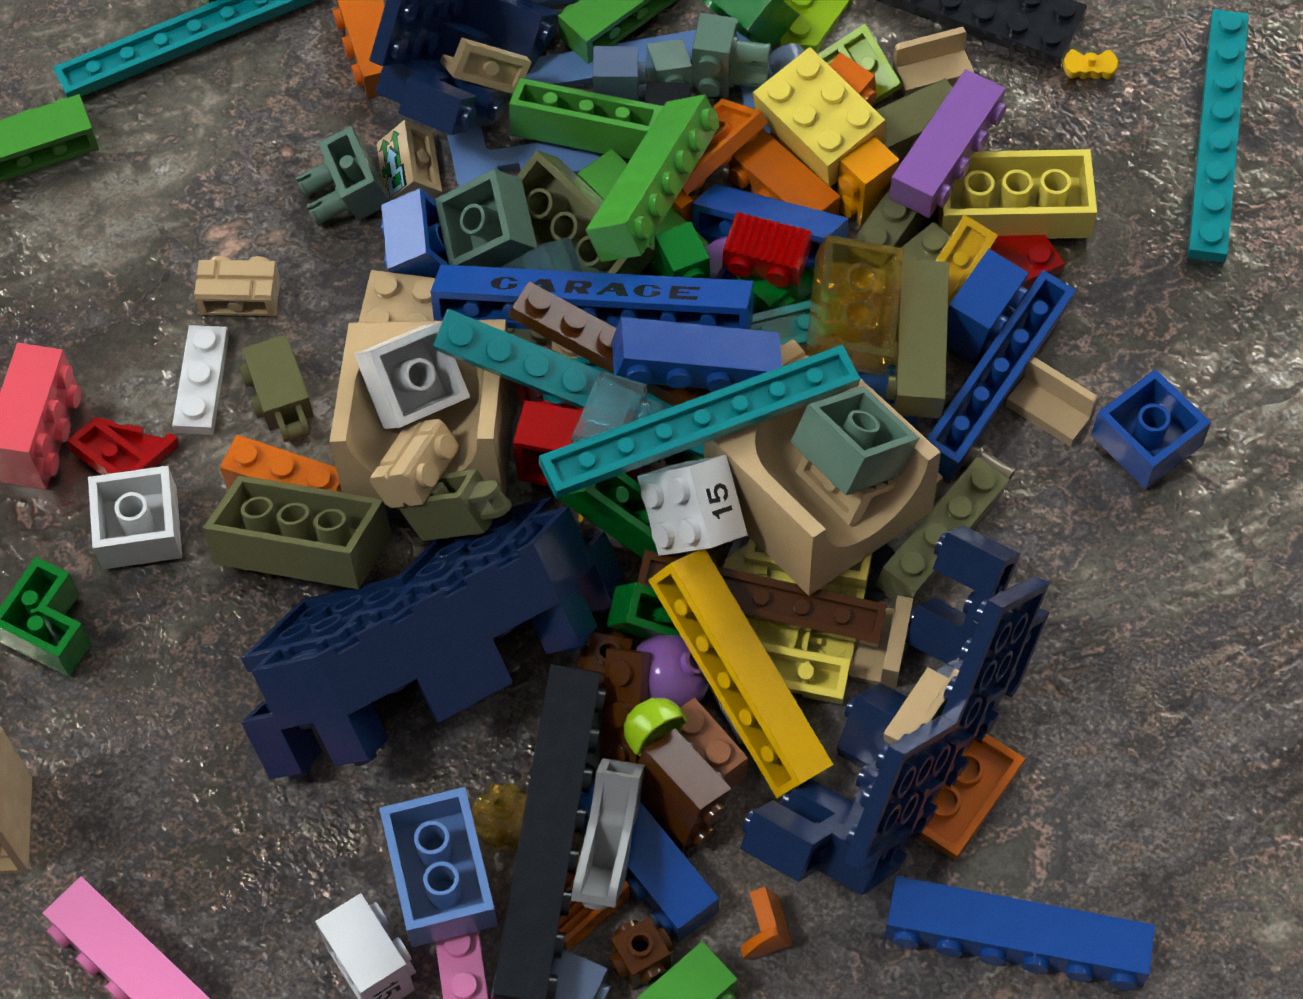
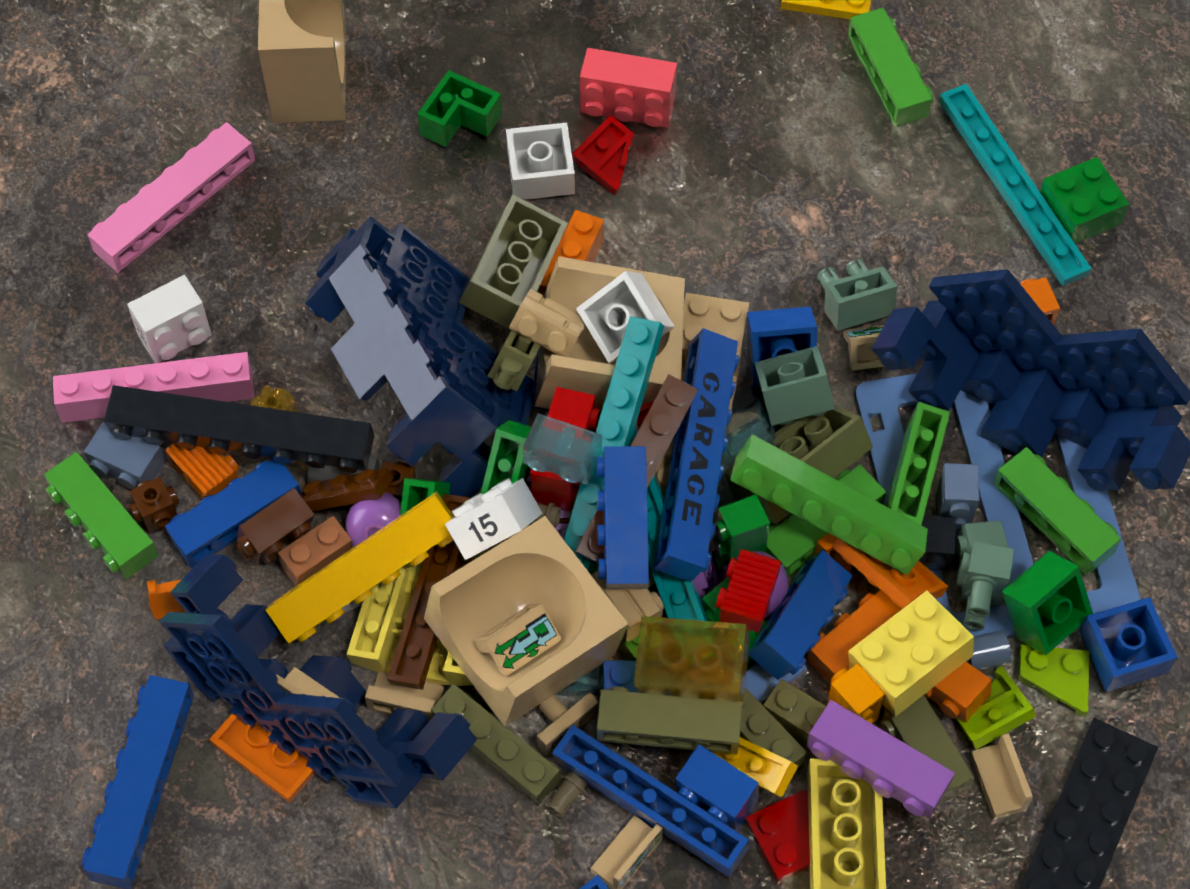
camera: 90 degrees right, 0 degrees up
white plate [172,325,229,435] -> none
tan brick [194,256,280,316] -> none
olive brick [239,334,314,443] -> none
medium blue brick [379,787,498,947] -> none
tan panel [440,38,532,94] -> none
teal plate [539,344,861,499] -> none
light grey arch [571,758,645,910] -> none
lime hair [624,698,688,756] -> none
sand green brick [790,386,920,495] -> none

